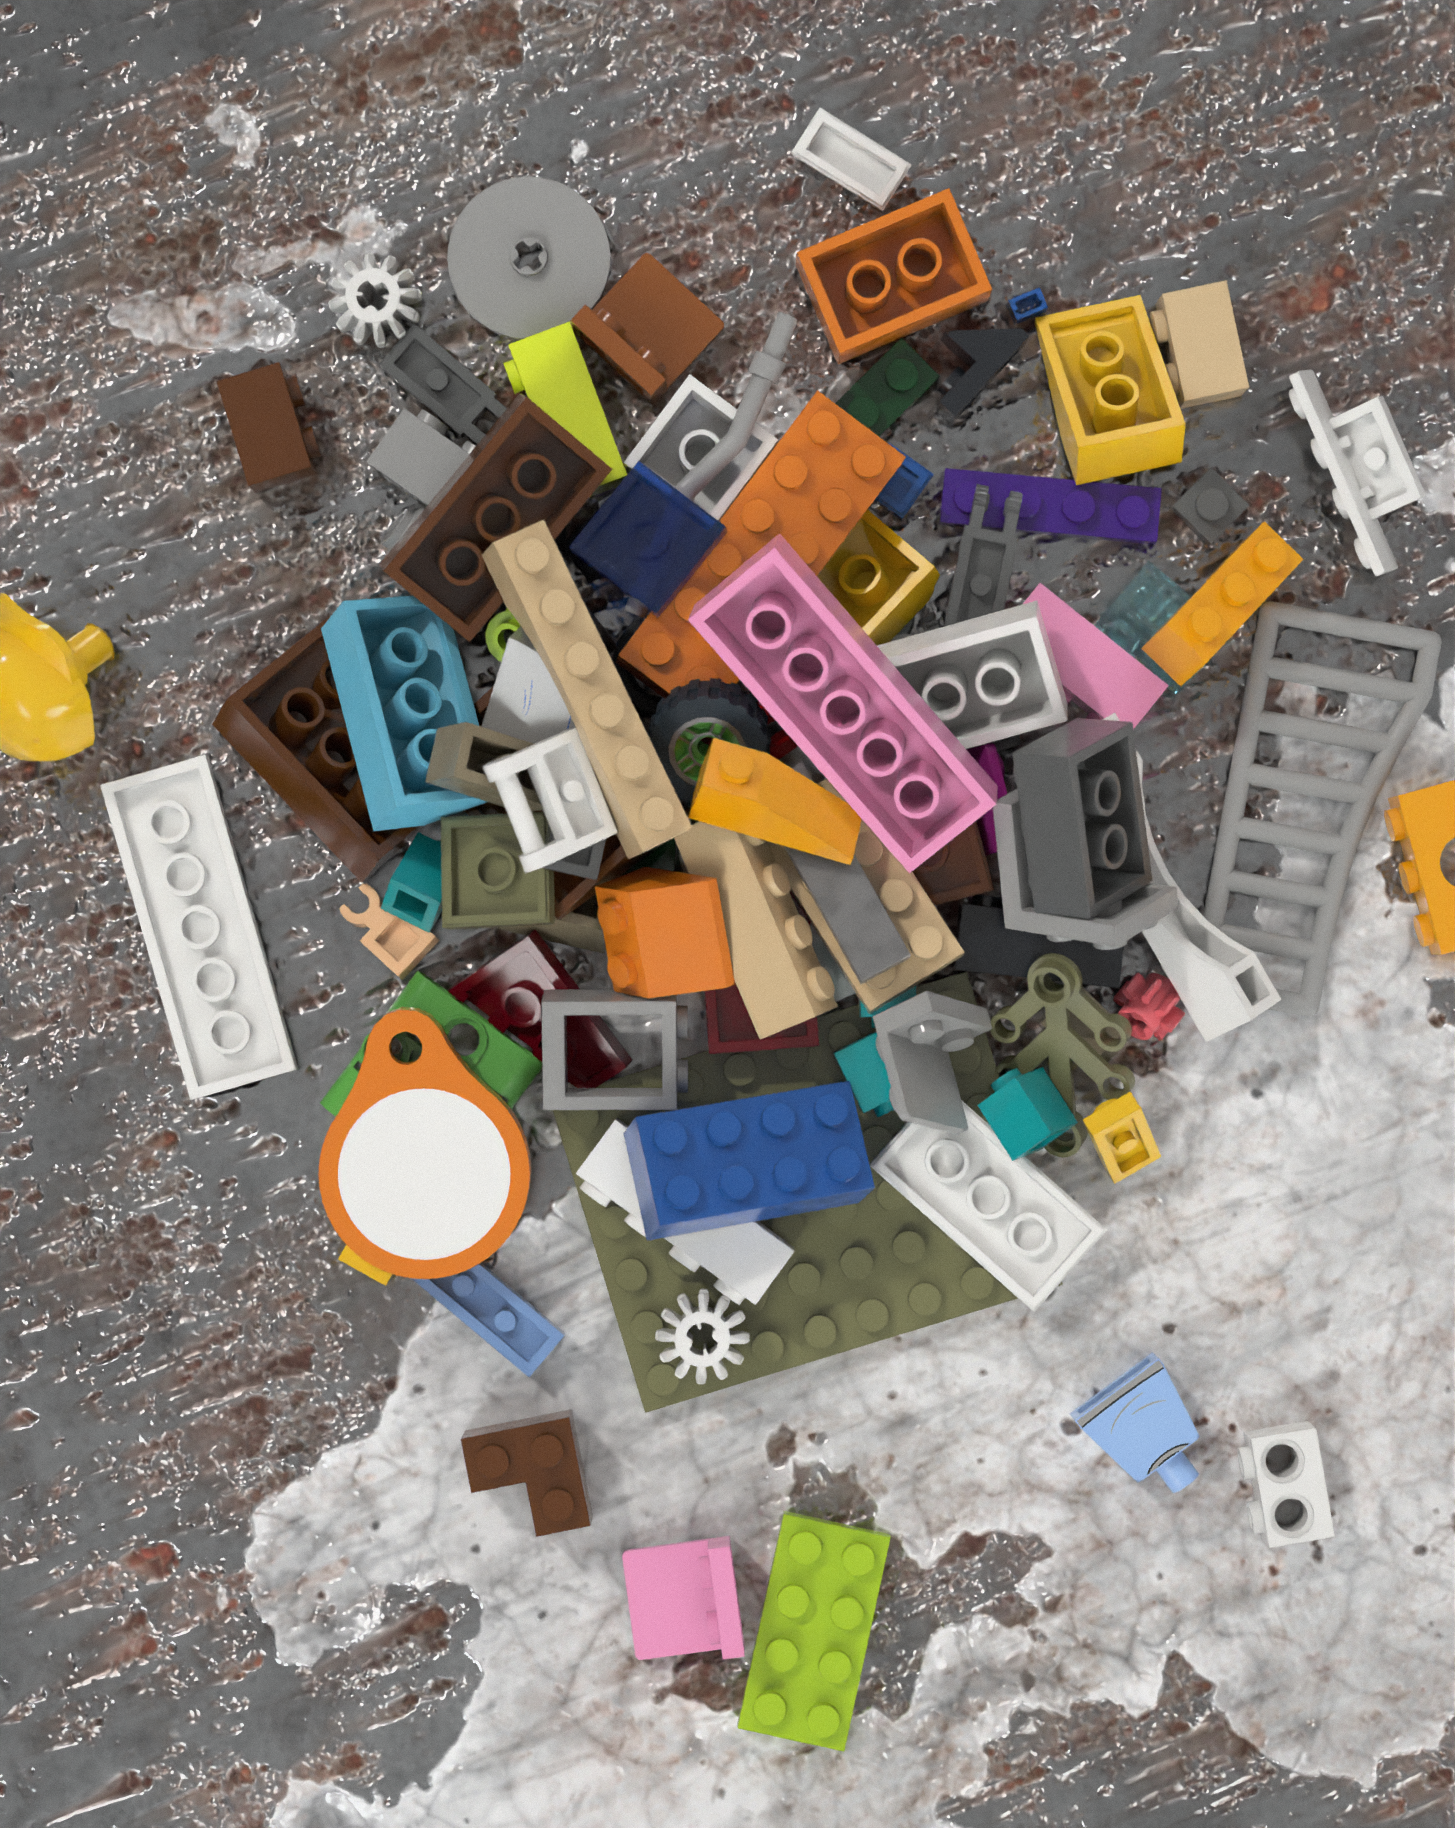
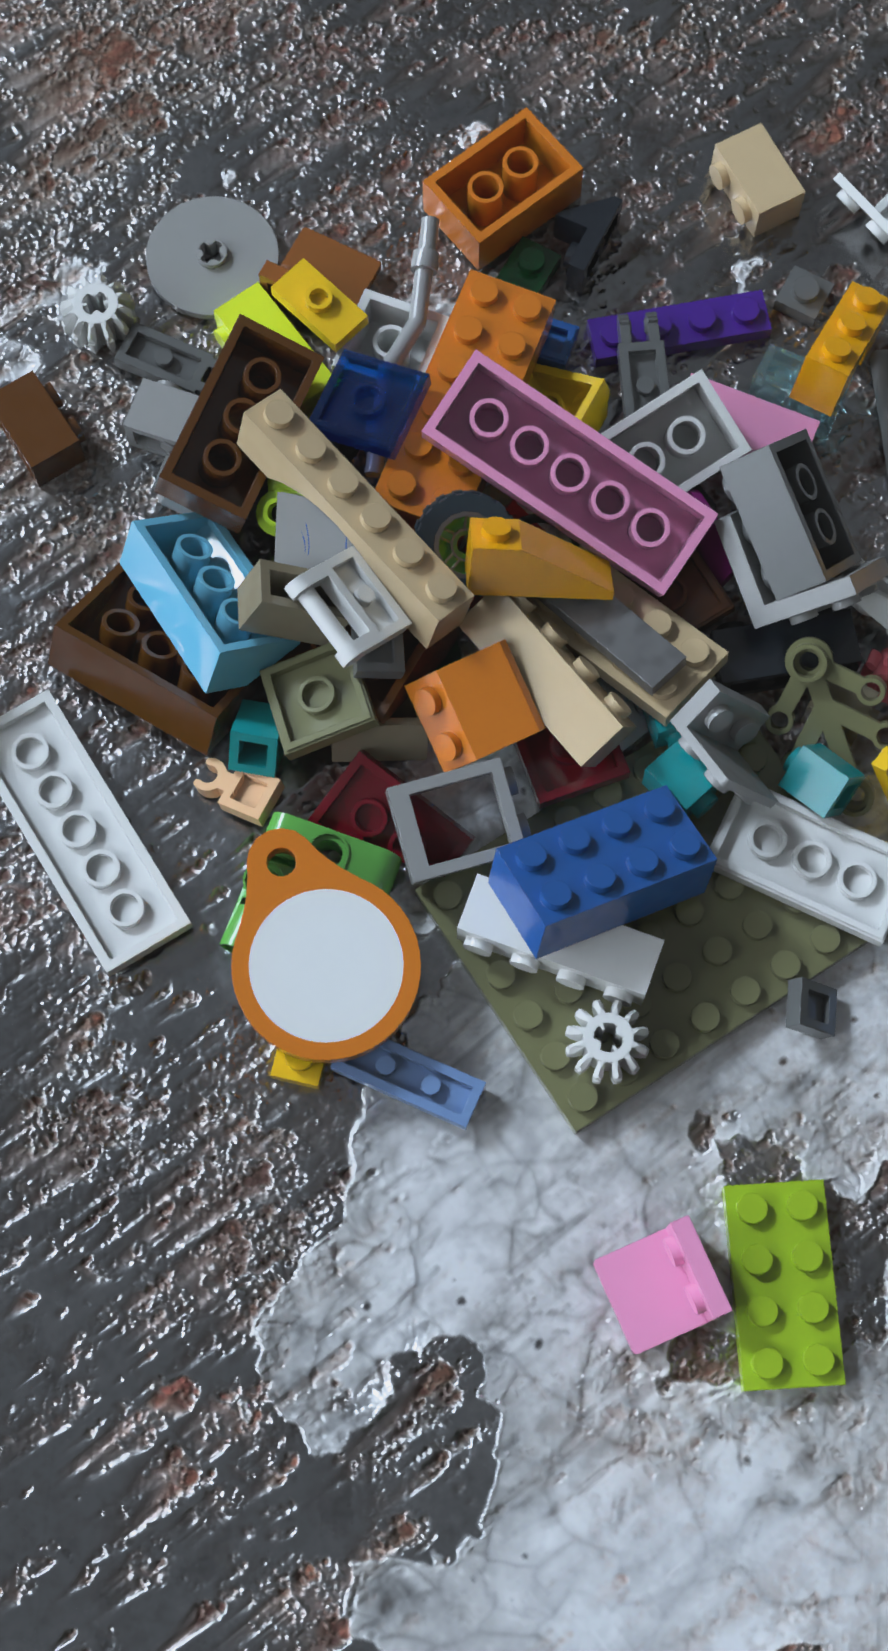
camera: 20 degrees left, 15 degrees down
reddish brown brick [461,1409,593,1537] -> none
white tile [791,108,912,212] -> none
blue piece [1006,287,1048,325] -> none
yellow slope [1035,295,1186,485] -> none
none -> yellow plate [271,258,369,353]
none -> dark grey plate [786,977,837,1039]

